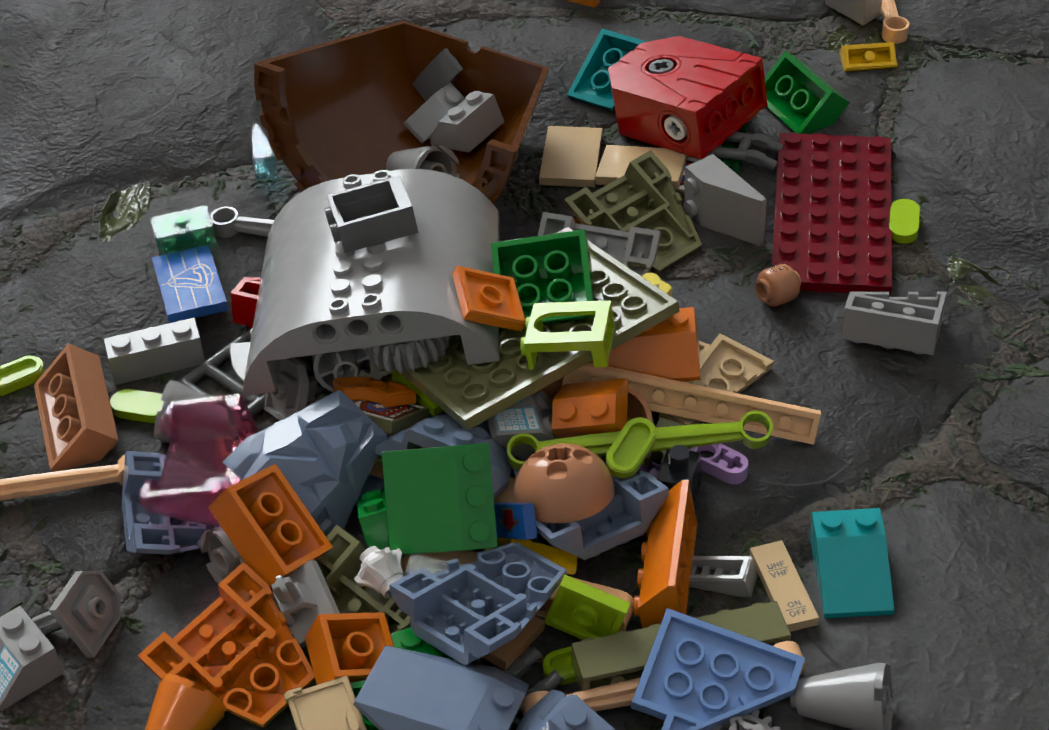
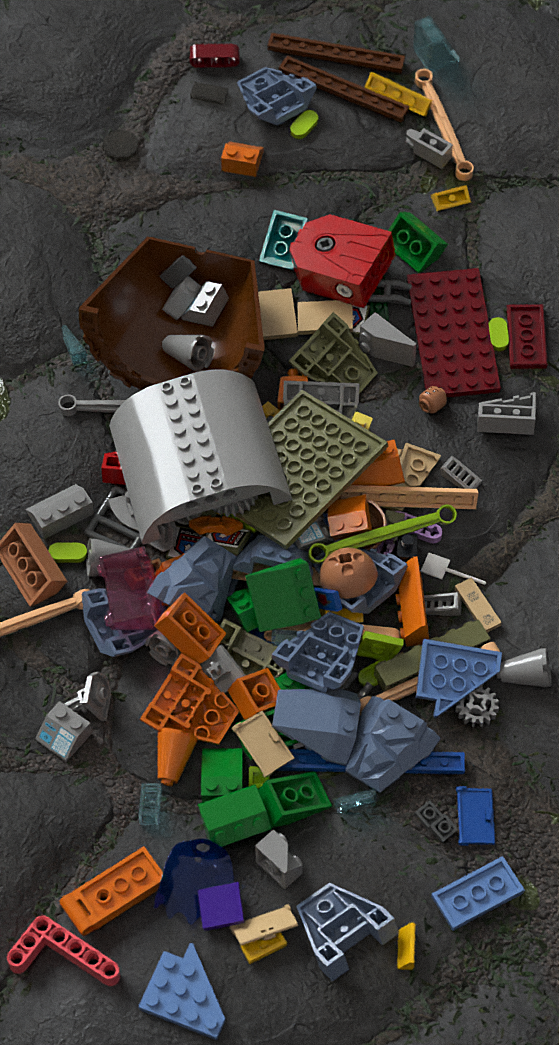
camera: 15 degrees left, 15 degrees up
clear green brick [150,205,217,256] -> none
tile [152,245,229,323] -> none
dark grey window [324,175,419,253] -> none
white rock [354,546,404,599] -> none
orange plate [452,266,526,332] -> none
green slope [491,229,595,331] -> none
lime panel [520,300,615,370] -> none
lime tile [606,417,657,478] -> none
teal slope [809,508,894,618] -> none
none -> white piece [421,553,486,585]
none -> light grey slope [440,456,482,489]
none -> dark red tile [506,304,547,369]

